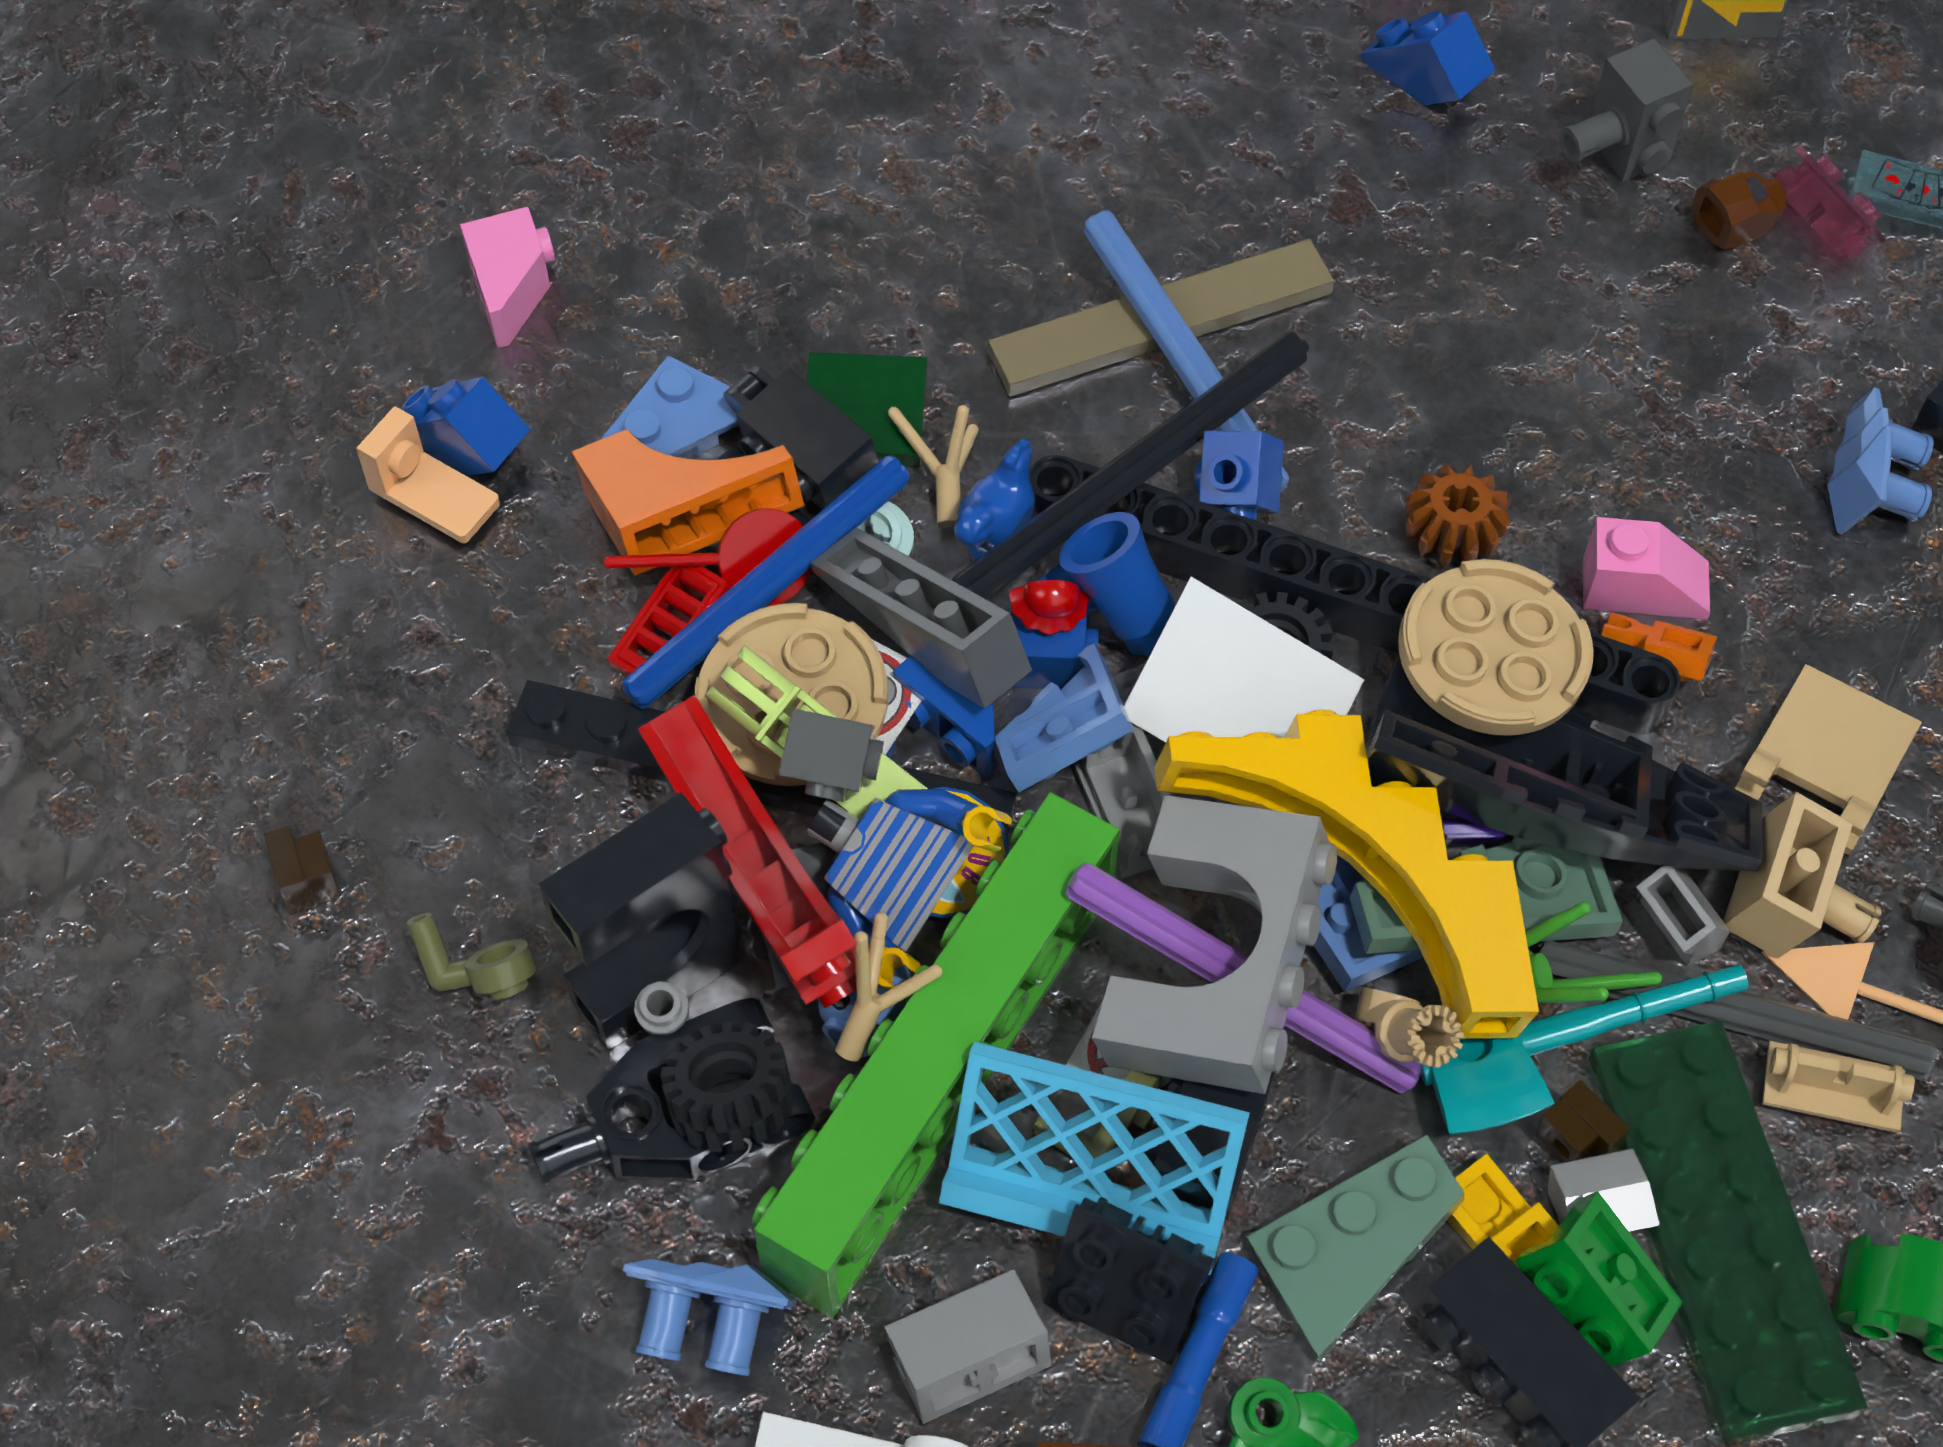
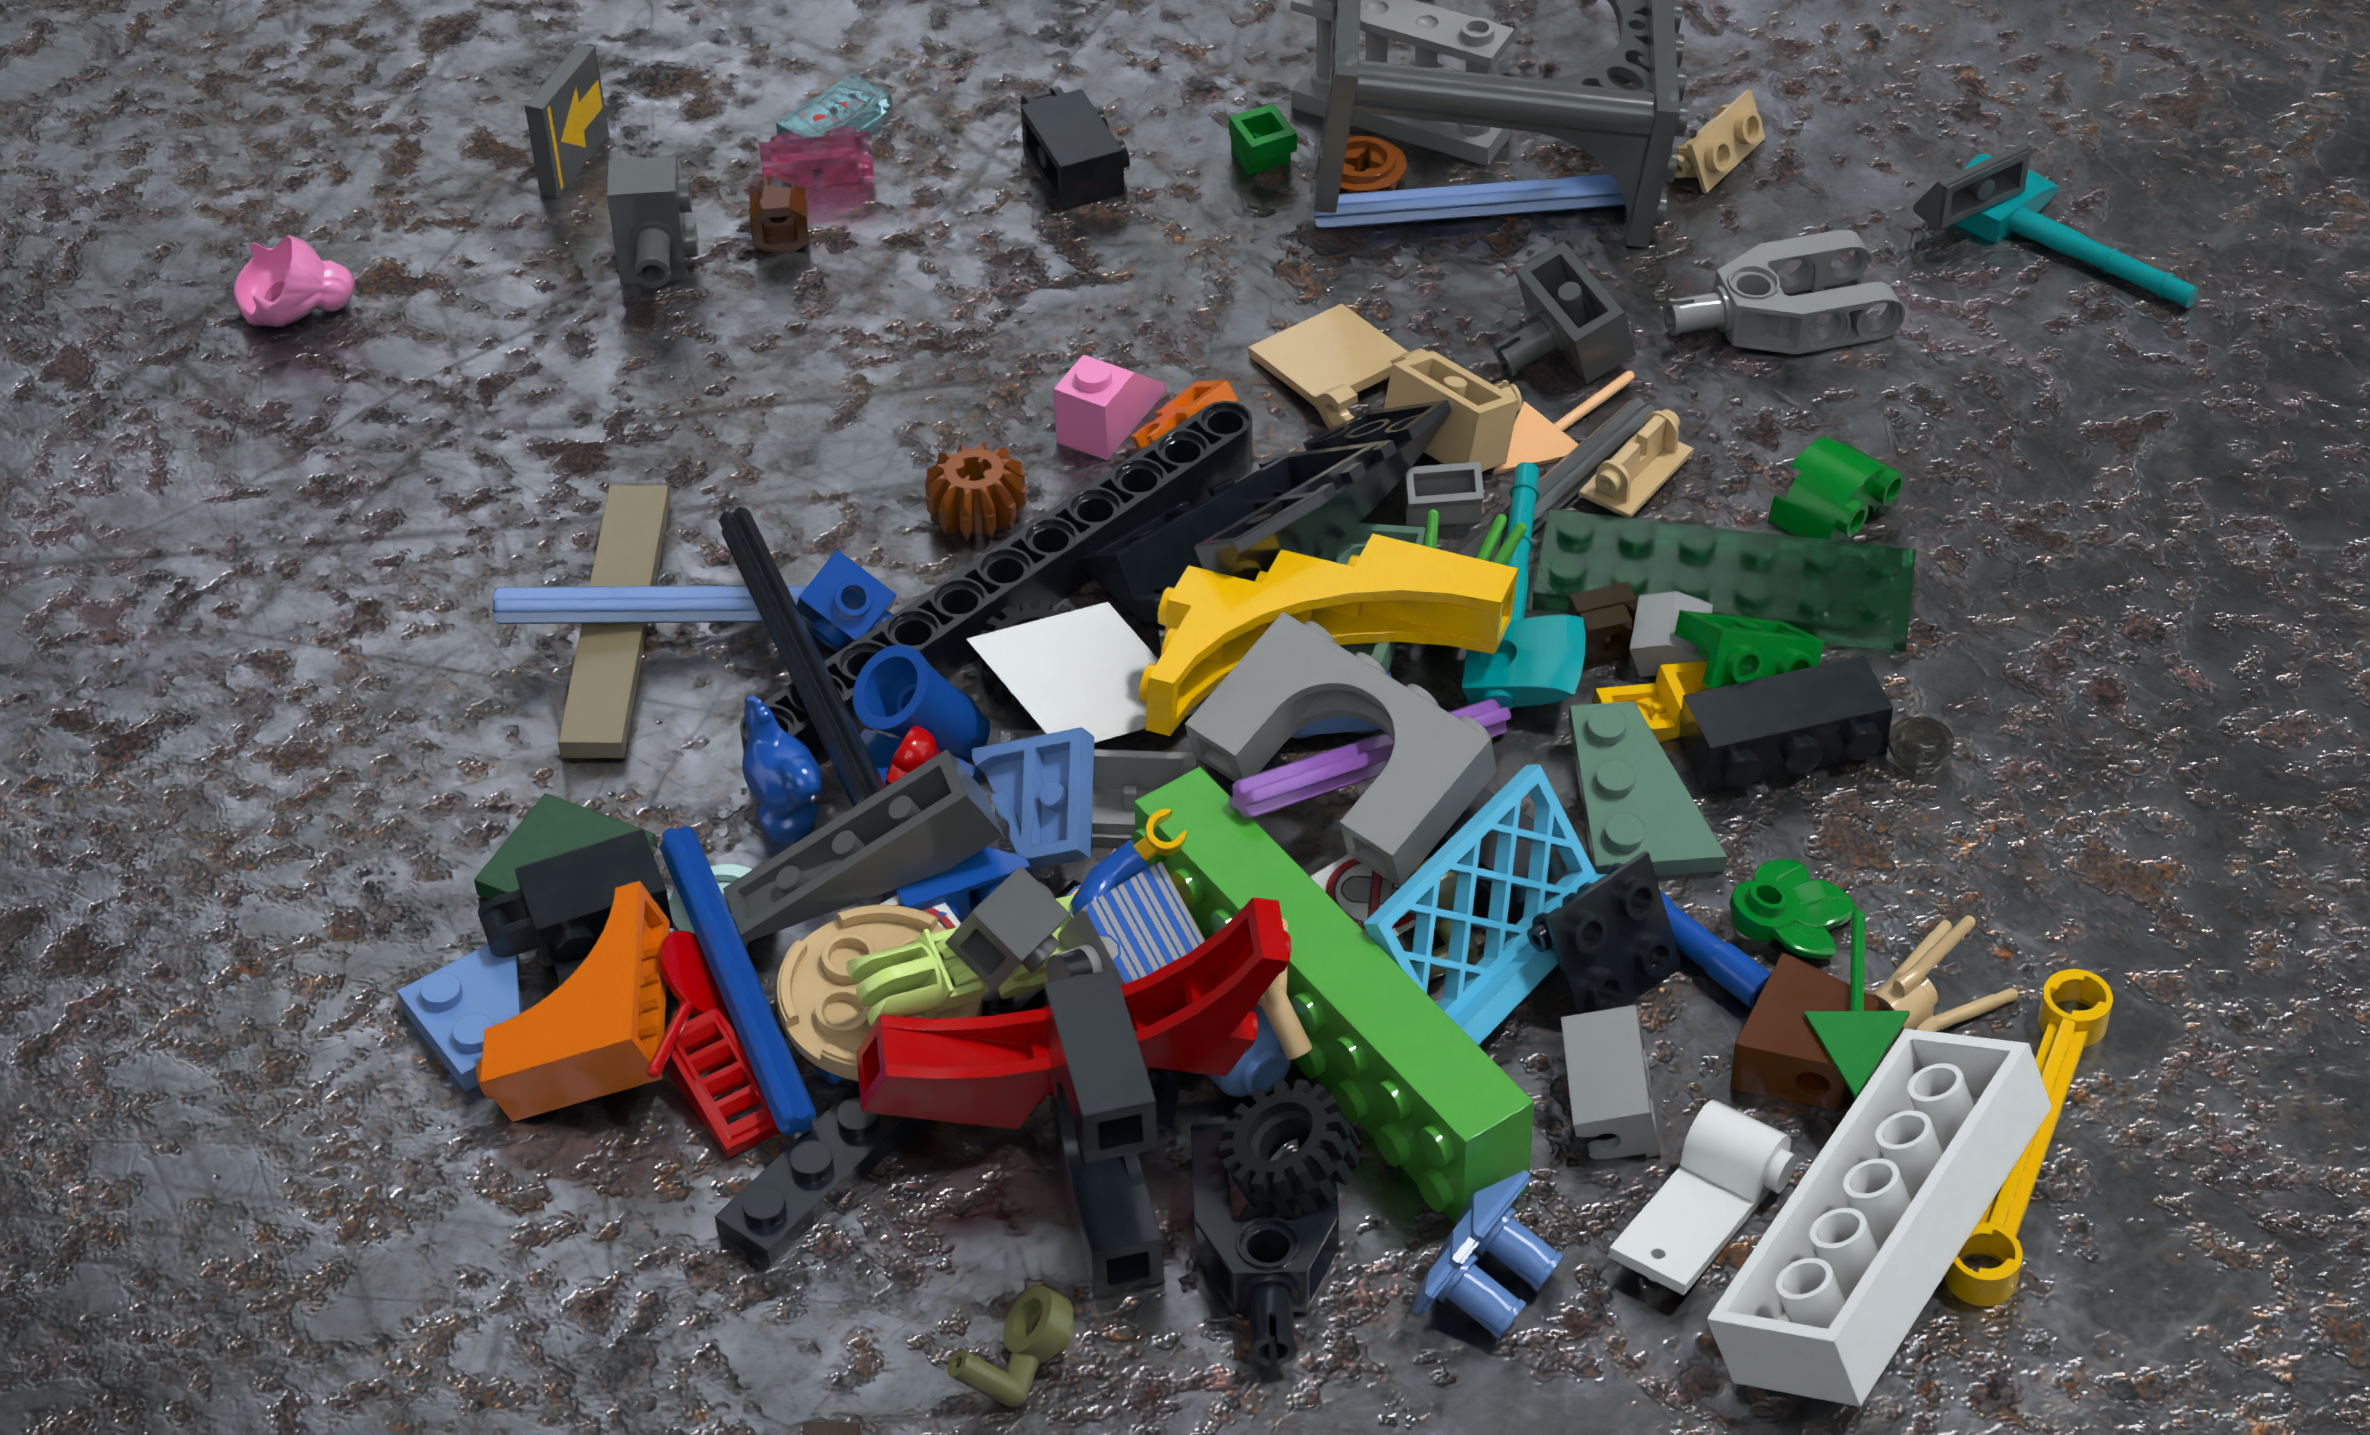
camera: 65 degrees left, 15 degrees down
light nougat bracket [356,406,500,543] -> none
blue slope [401,376,531,476] -> none
bright pink slope [460,207,555,349] -> none
light grey pin [634,981,689,1035] -> none
tan plant [888,405,979,528] -> none
tan connector [1354,987,1464,1067] -> none
blue slope [1360,10,1496,105] -> none
tan tile [1398,559,1593,736] -> none
medium blue connector [1827,387,1934,534] -> none

